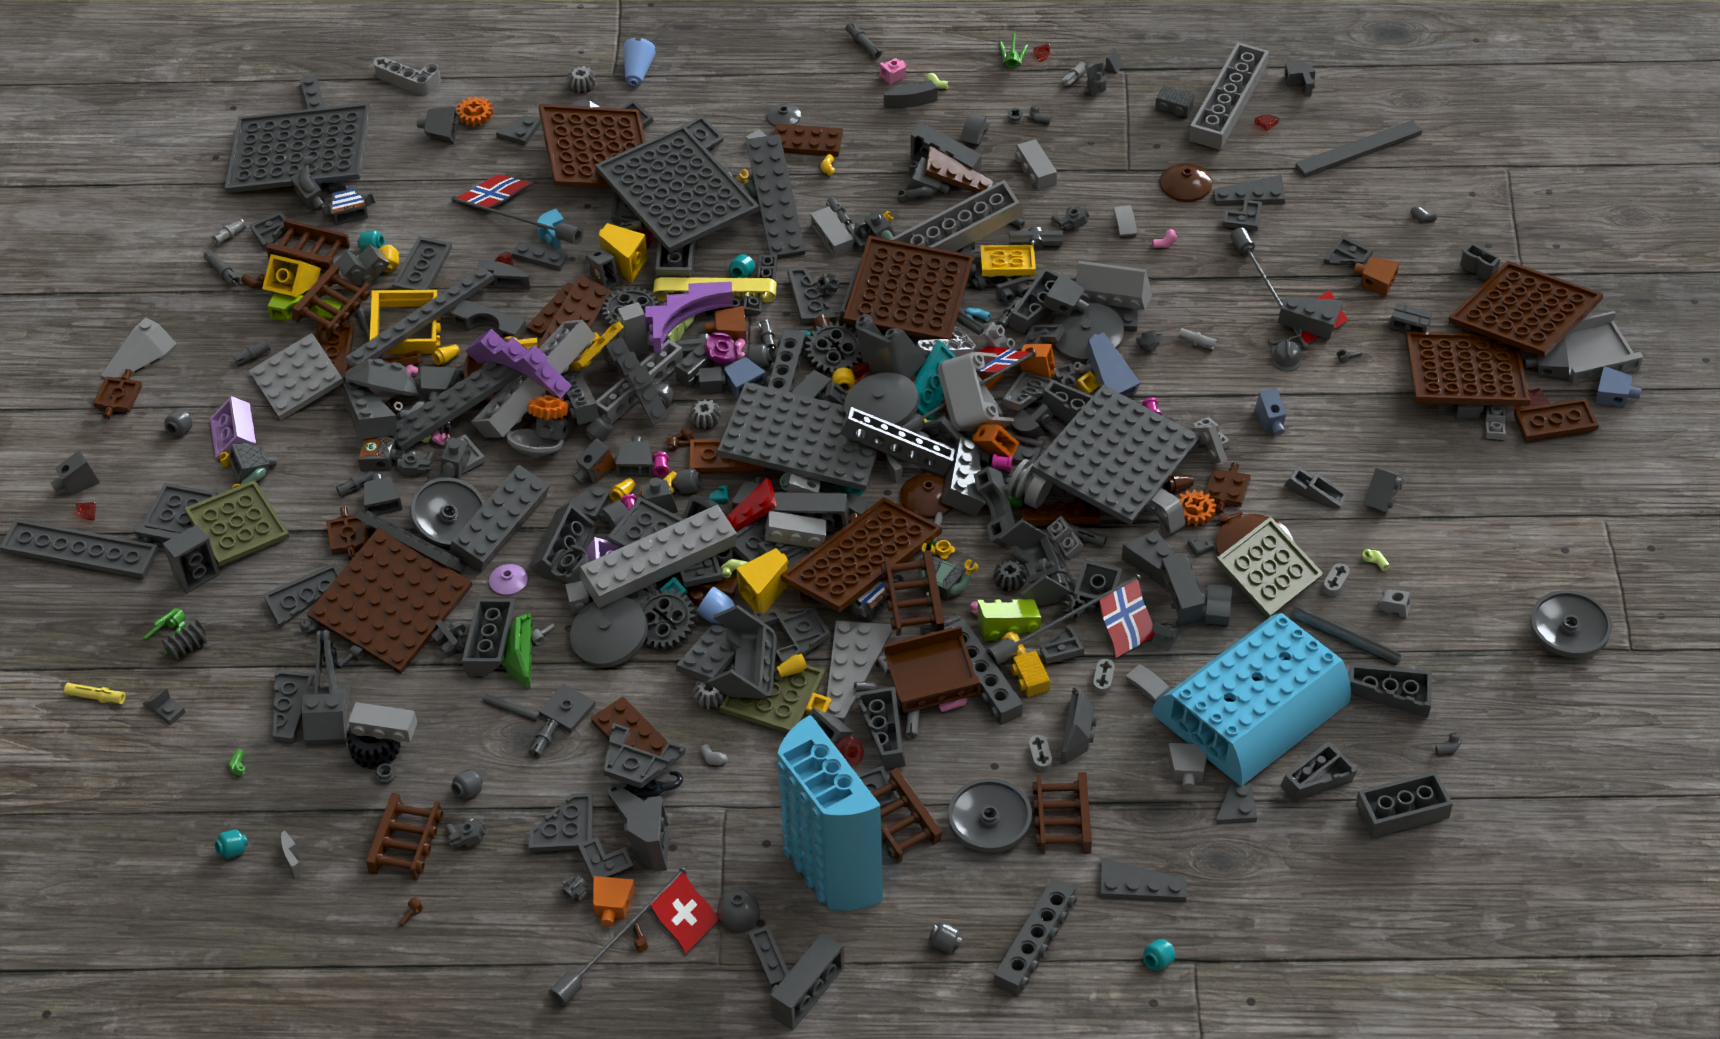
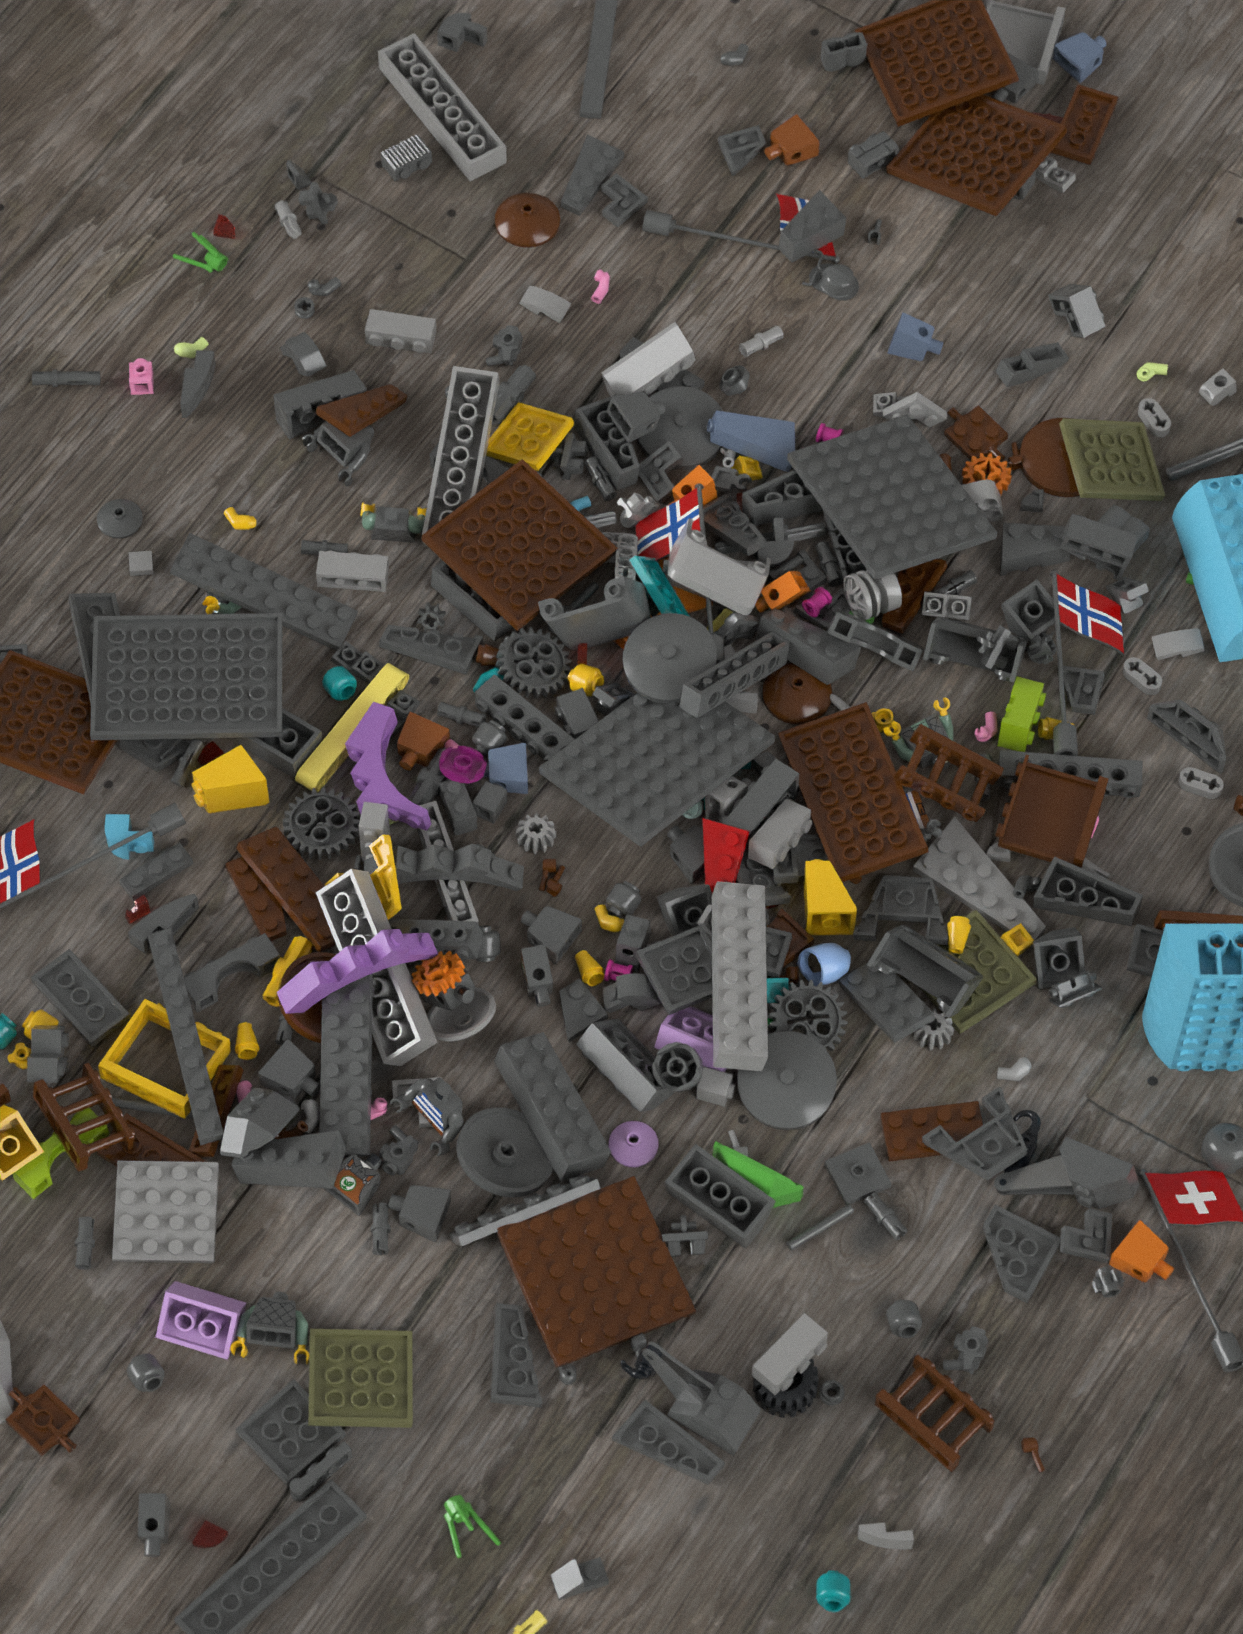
camera: 60 degrees left, 10 degrees up
dark grey piece [162,620,207,660] -> none
dark grey brick [163,525,220,594] -> none
bright green arm [228,749,246,776] -> none
reddish brown plate [326,506,369,560] -> none
dark grey torso [586,249,620,289] -> none
reddish brown hand [634,924,649,952] -> none
dark pink bush [652,452,670,477] -> none
dark orange plate [689,439,765,473] -> none
teal tile [709,485,728,504] -> none
yellowish green arm [720,559,748,578] -> none
reddish brown plate [773,124,843,157] -> none
clear red plate [835,737,864,767] -> none
dark grey hips [847,220,873,253] -> none
dark grey gear [993,559,1027,593] -> none
yellow brick [1011,650,1050,697] -> none
clear red tile [1255,115,1279,131] -> none

